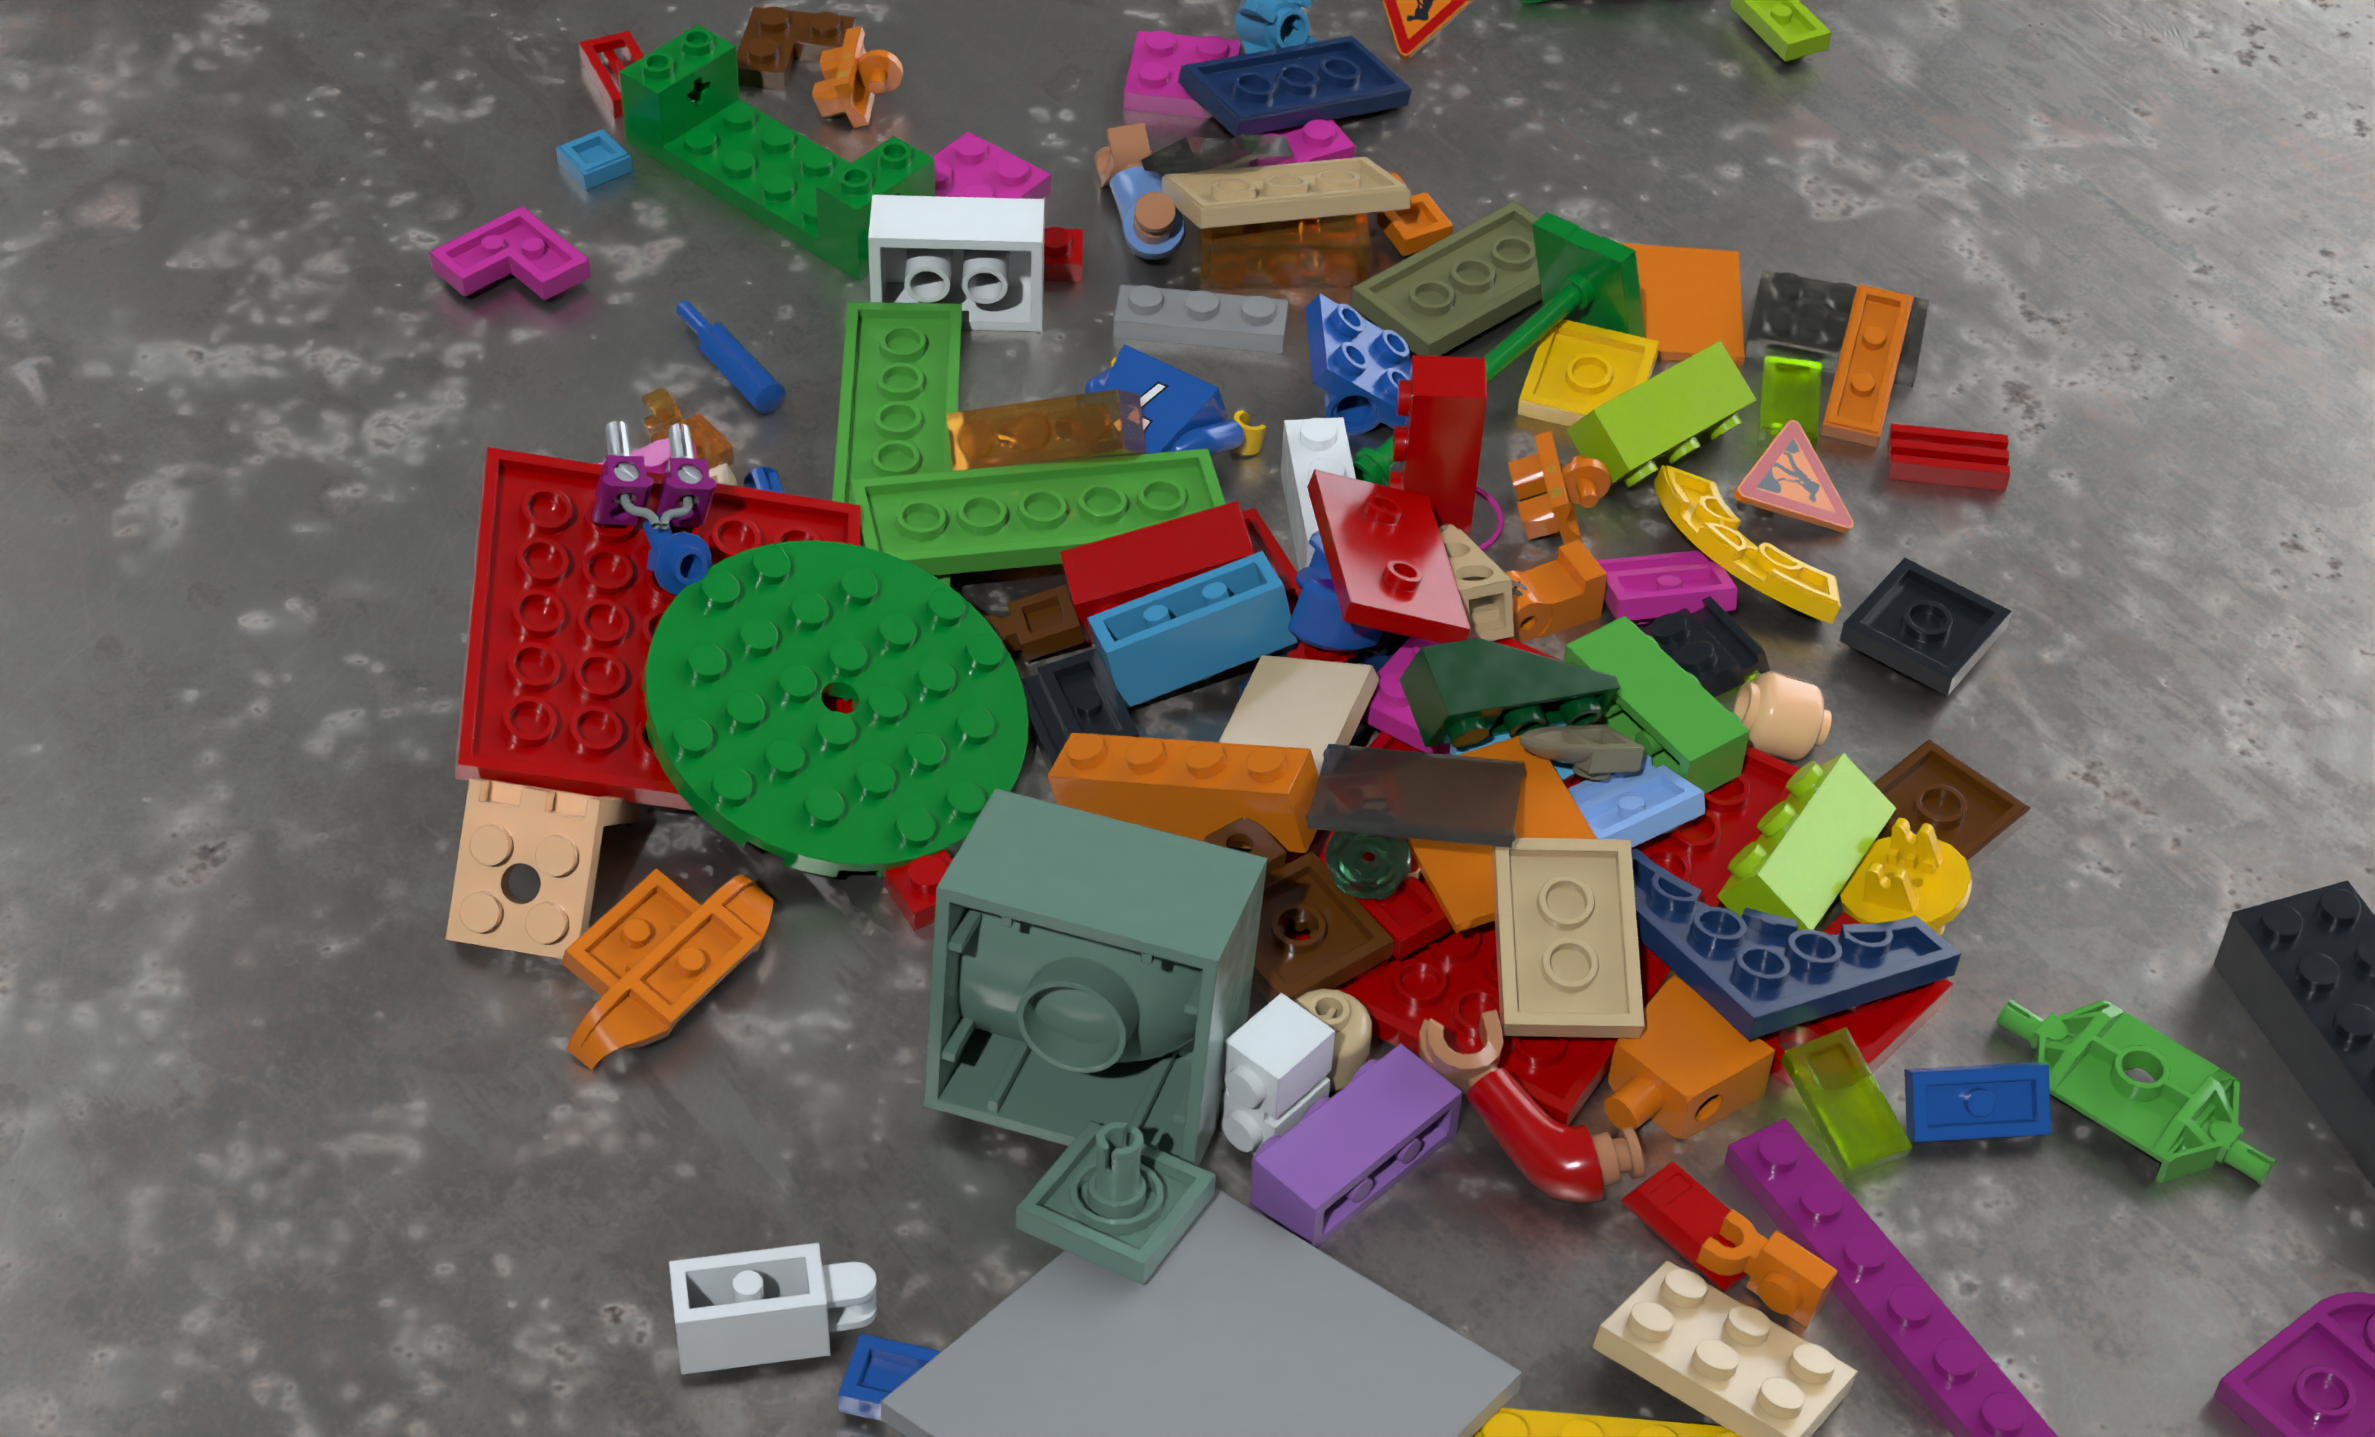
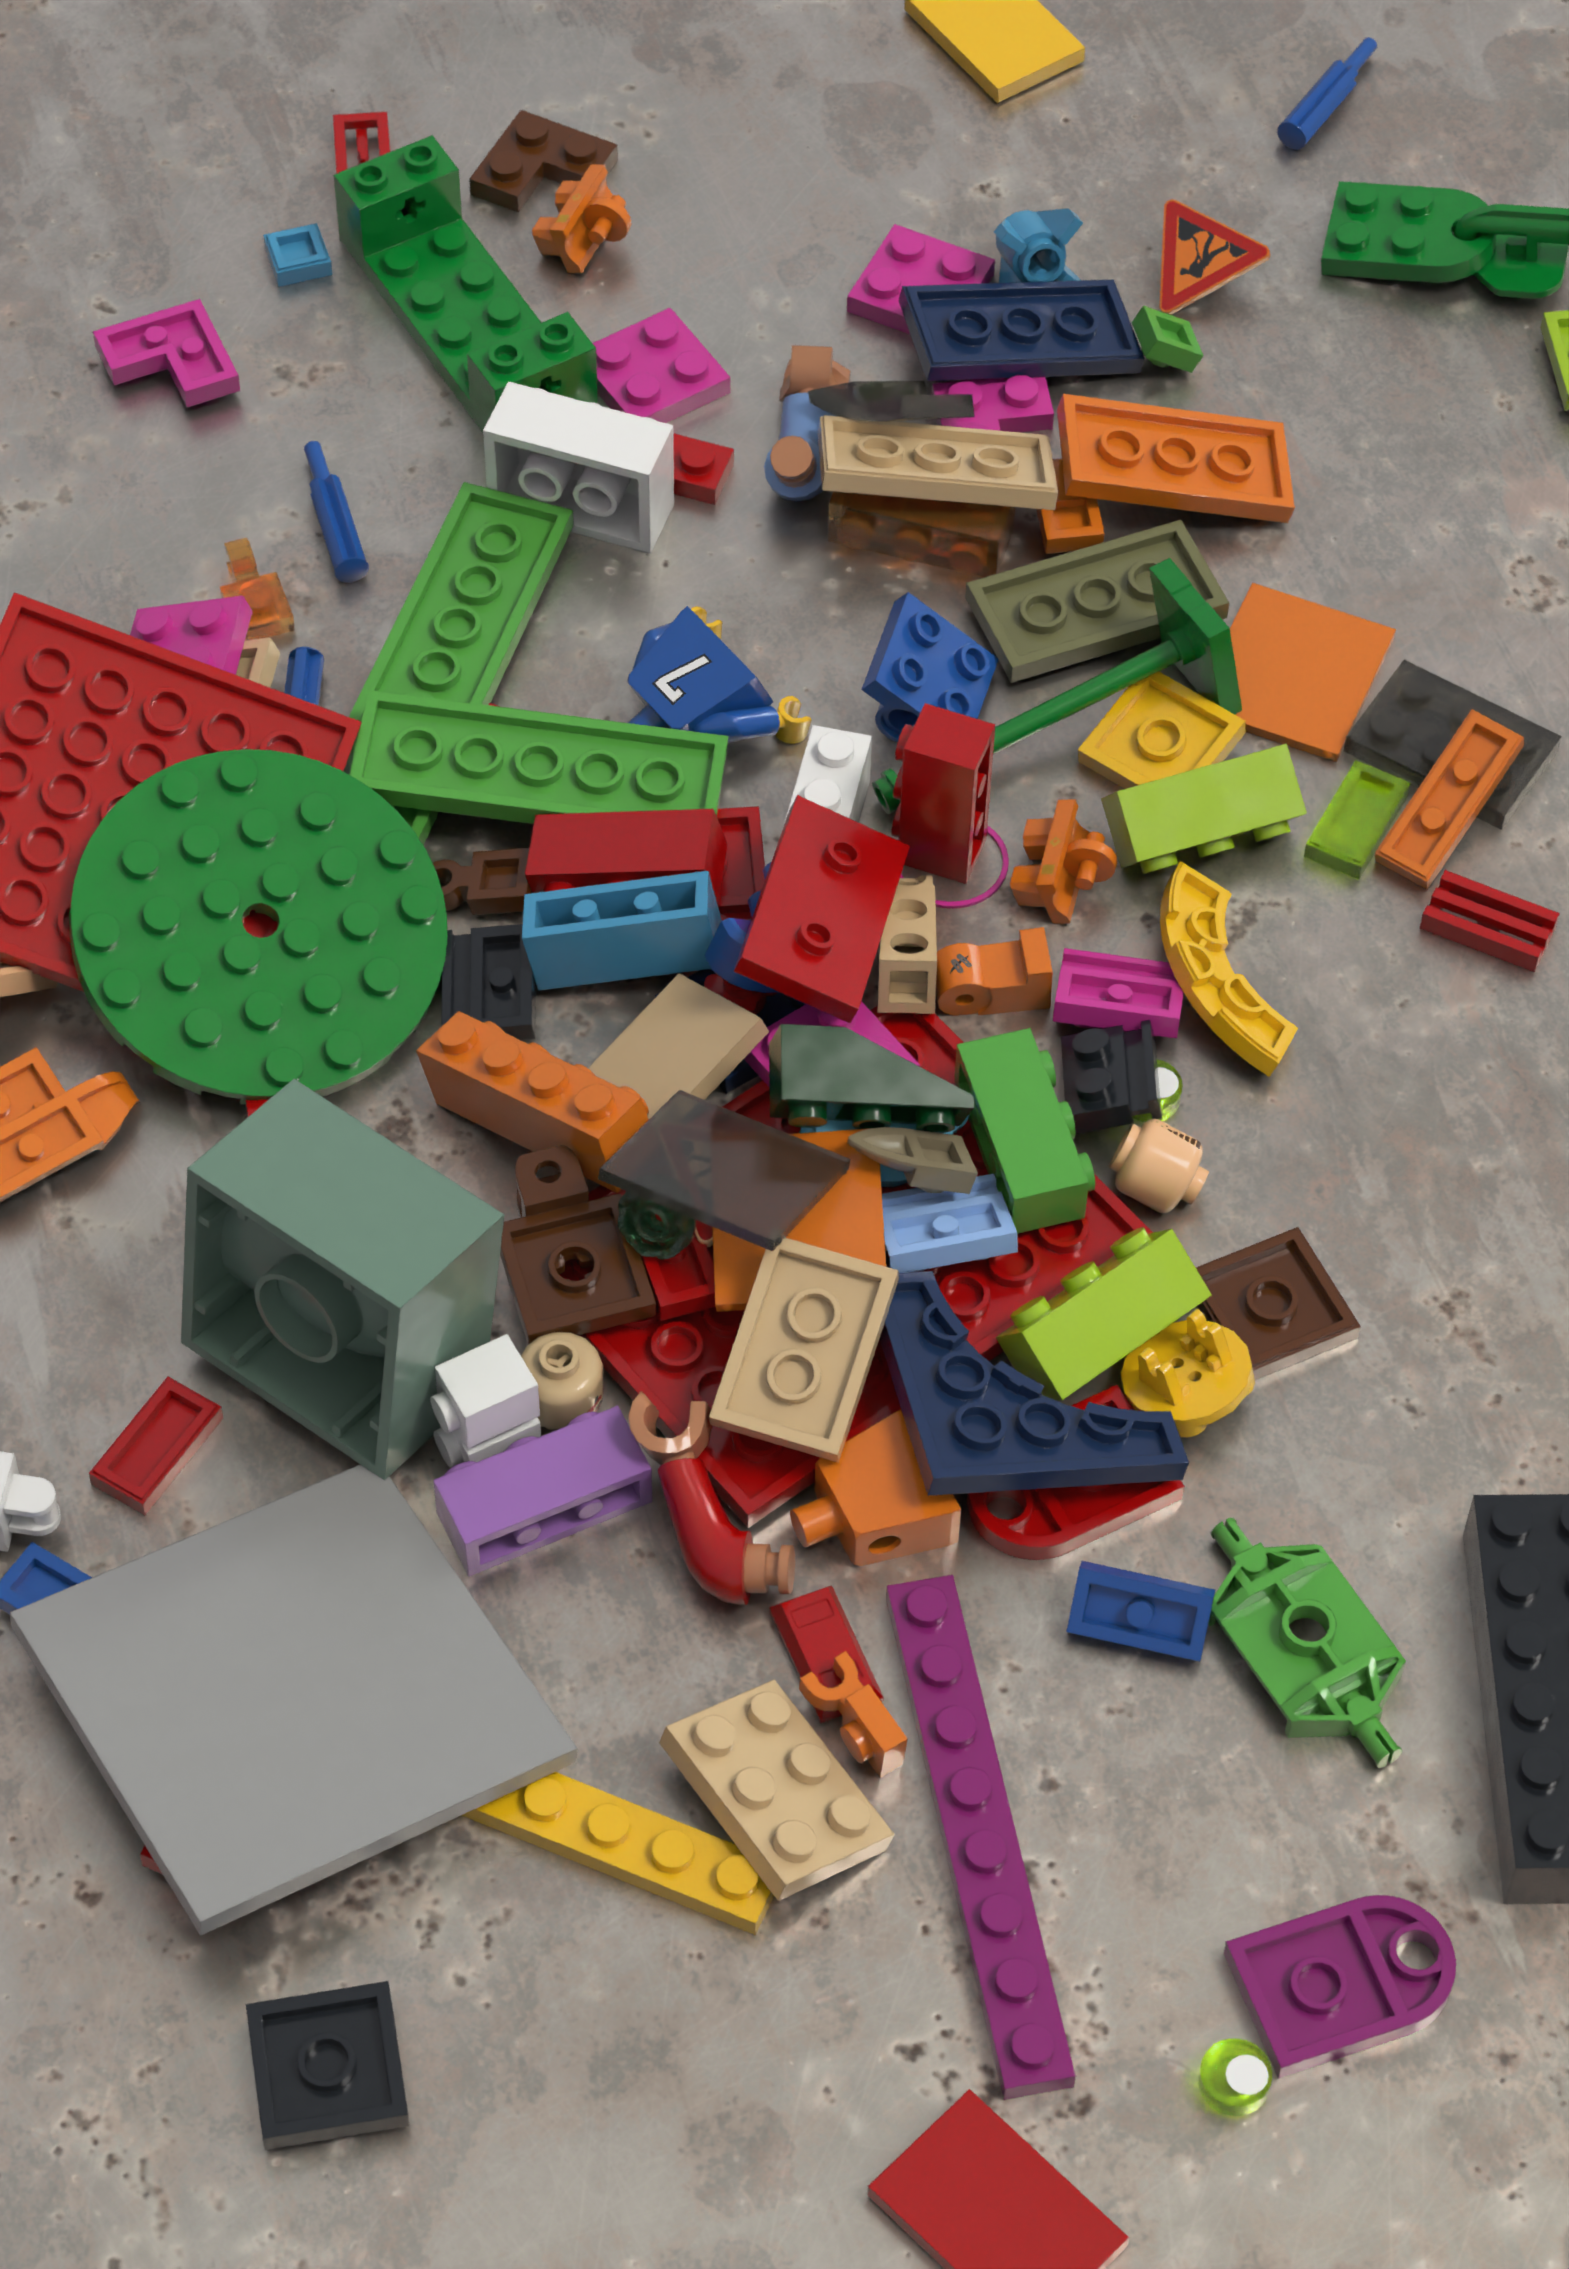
camera: 20 degrees right, 10 degrees up
magenta piece [592,421,717,529] -> none
blue plate [642,514,711,595] -> none
clear orange brick [947,389,1146,471] -> none
sand green plate [1016,1121,1216,1285] -> none
light grey plate [1113,284,1289,353] -> none
piece [1733,420,1854,533] -> none
clear neon green tile [1781,1027,1913,1180] -> none
black plate [1839,557,2012,696] -> none
none -> red tile [89,1376,224,1516]
none -> orange plate [1057,394,1295,523]
none -> bright green plate [1131,305,1204,373]

